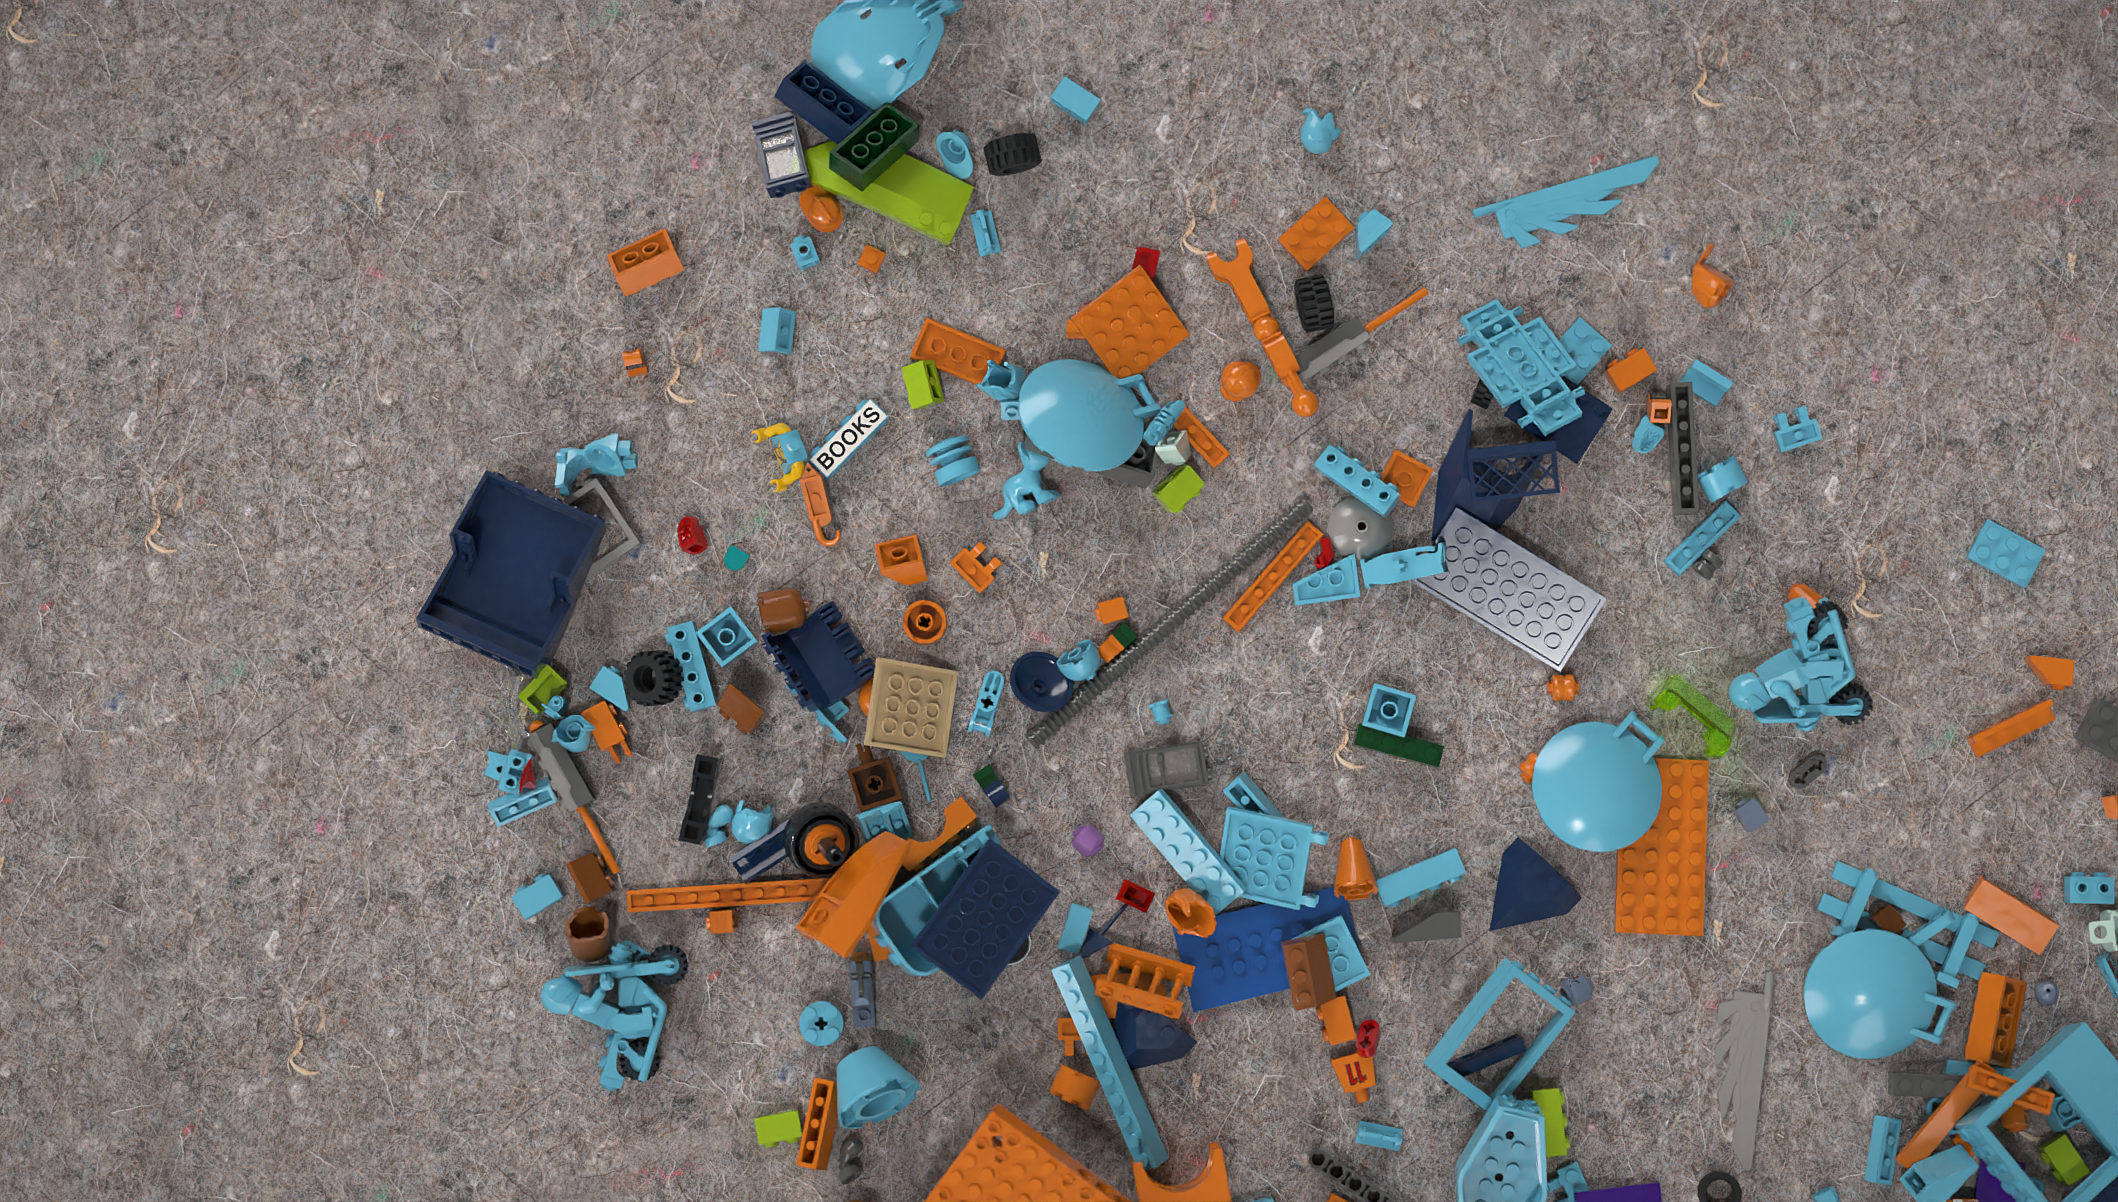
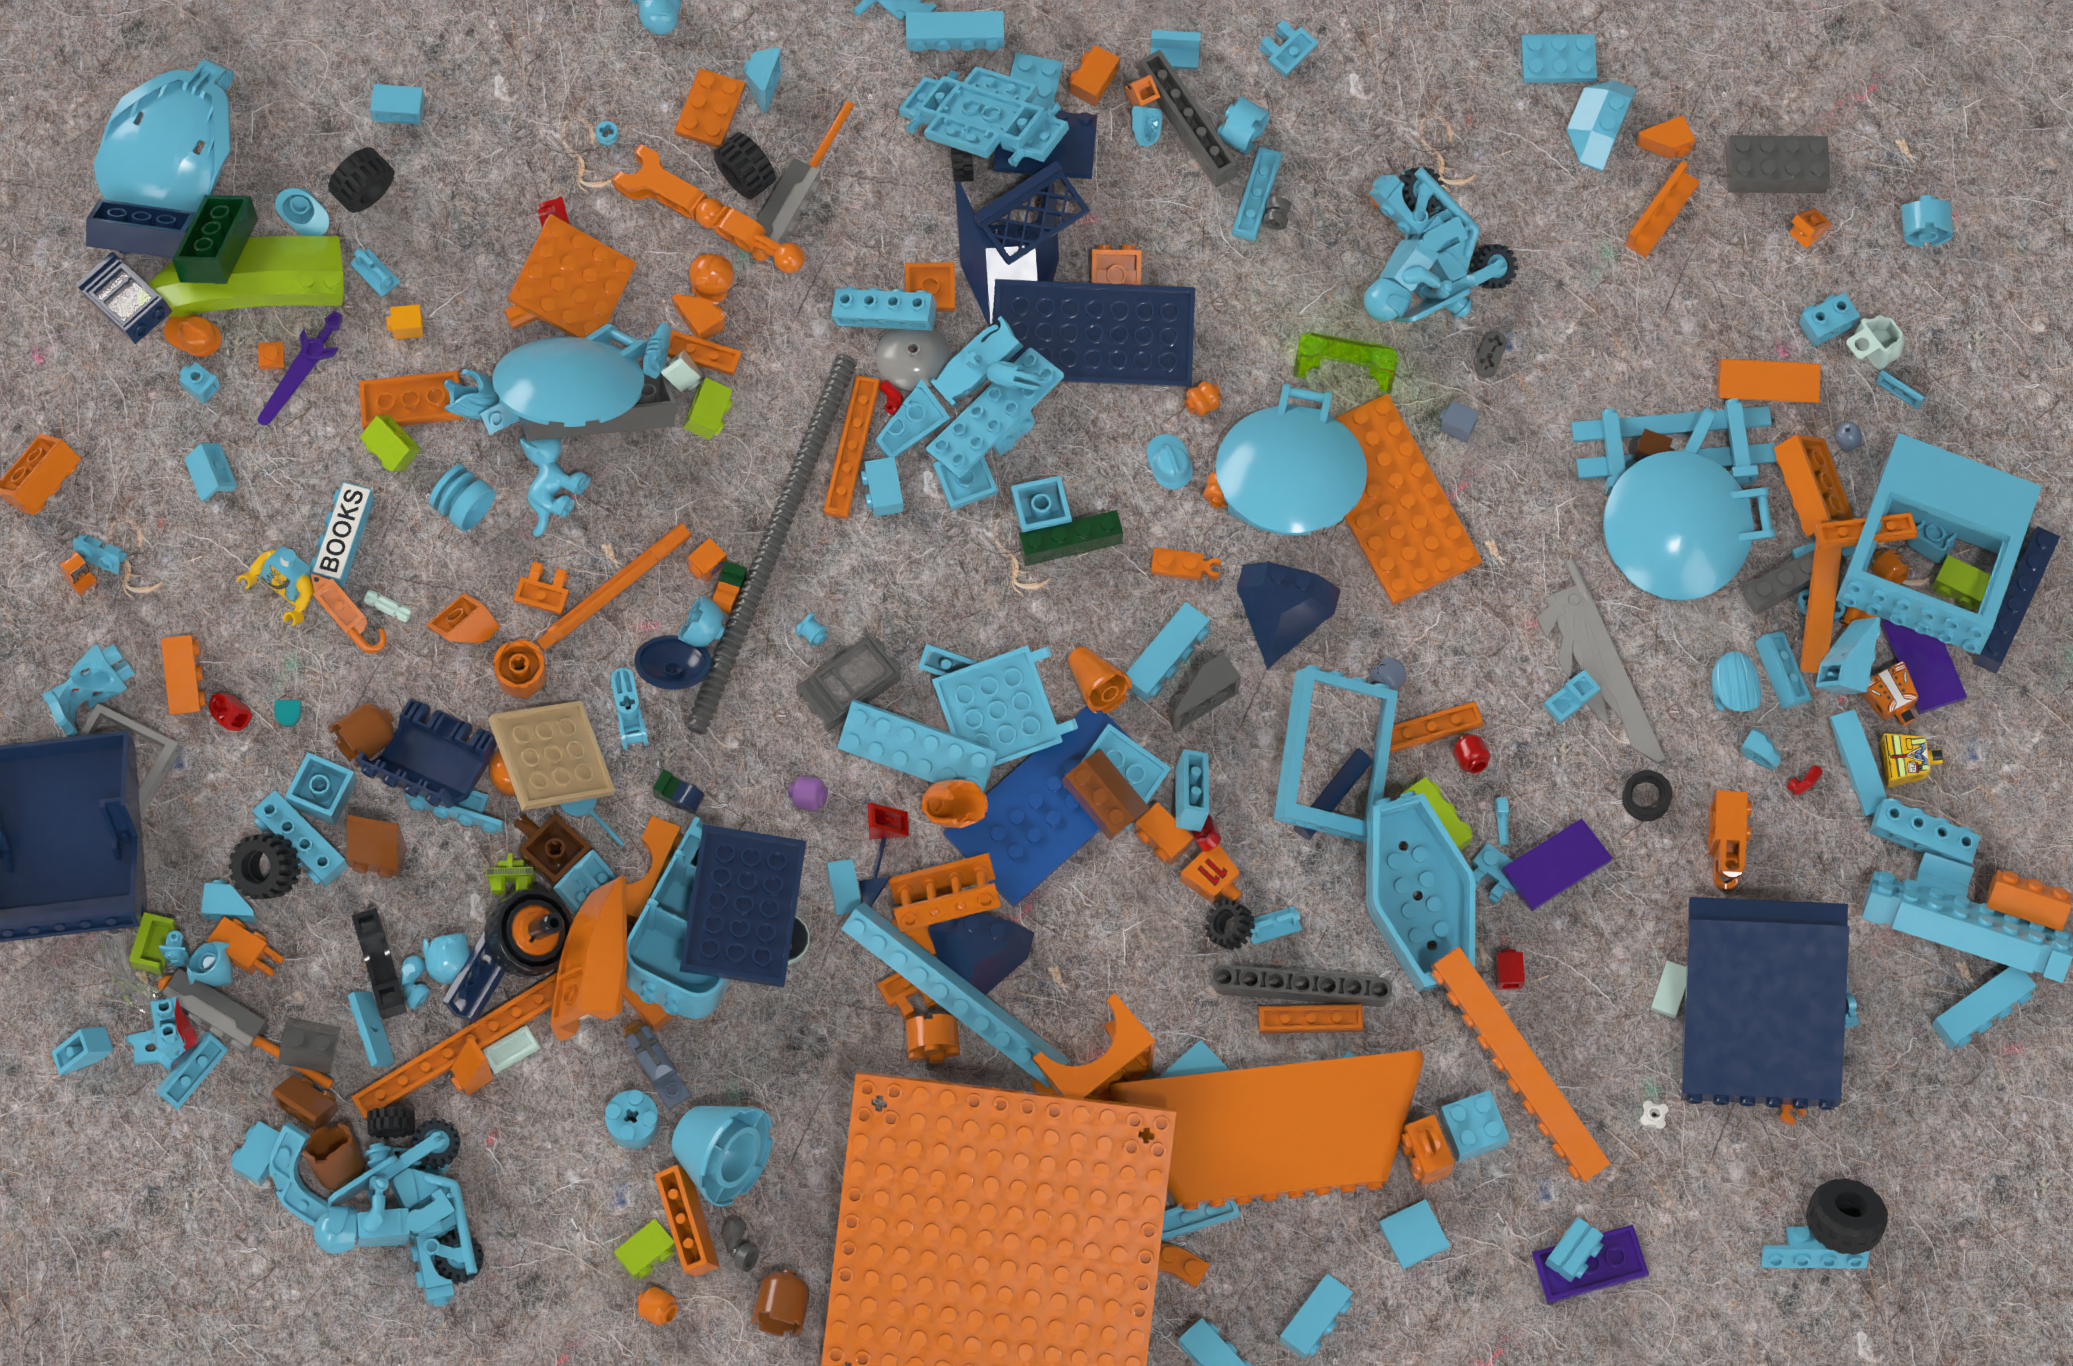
camera: 30 degrees left, 15 degrees down
none -> medium azure slope [51,1027,114,1075]
none -> medium azure hinge [73,534,127,574]
none -> orange wedge [161,635,207,715]
none -> dark purple sword [257,311,343,426]
none -> medium azure plate [269,1122,327,1227]
none -> dark grey slope [278,1017,341,1074]
none -> medium azure tile [348,992,395,1067]
none -> light aqua axle [364,590,412,622]
none -> black tyre [367,1106,415,1139]
none -> light orange brick [386,304,424,340]
none -> light aqua tile [481,1025,540,1075]
none -> lime hips [486,853,535,895]
none -> orange piece [535,522,692,651]
none -> medium azure bush [596,121,618,146]
none -> orange head [637,1286,678,1326]
none -> orange slope [672,294,726,340]
none -> medium azure brick [861,457,903,517]
none -> medium azure brick [906,11,1004,52]
none -> medium azure bracket [926,348,1064,478]
none -> medium azure plate [933,456,998,510]
none -> medium azure arm [987,361,1042,390]
none -> orange plate [1091,245,1142,285]
none -> medium azure piece [1146,434,1193,490]
none -> orange plate [1151,547,1221,581]
none -> medium azure brick [1175,749,1209,832]
none -> black tyre [1205,900,1255,950]
none -> orange tile [1389,701,1484,754]
none -> red head [1453,735,1491,774]
none -> medium azure bar [1495,797,1509,846]
none -> medium azure slope [1543,670,1601,724]
none -> medium azure wedge [1566,80,1637,172]
none -> medium azure hair [1711,651,1761,711]

